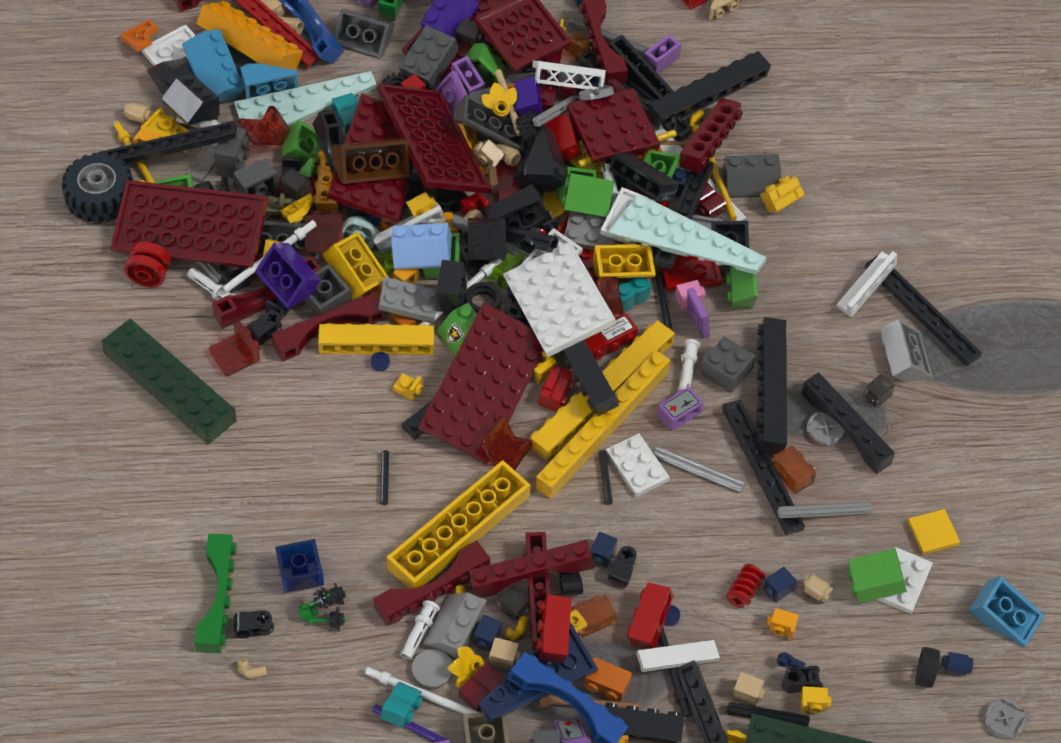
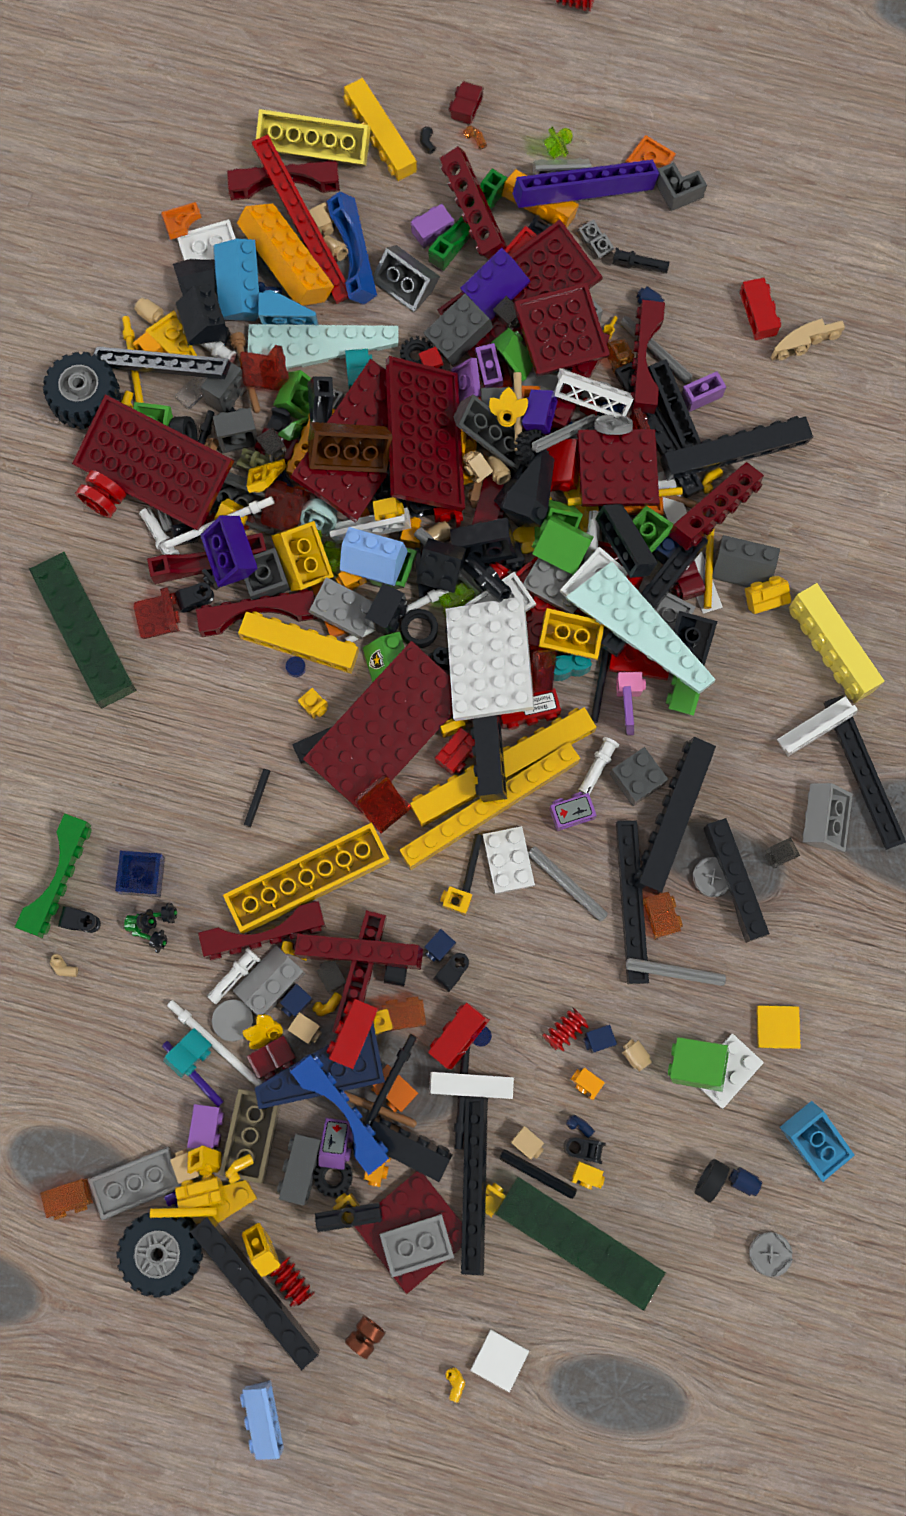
camera: 20 degrees right, 20 degrees up
none -> medium nougat piece [229,332,260,413]
none -> black bar [351,1034,417,1149]
none -> yellow brick [440,886,473,916]
none -> light yellow brick [789,583,885,704]

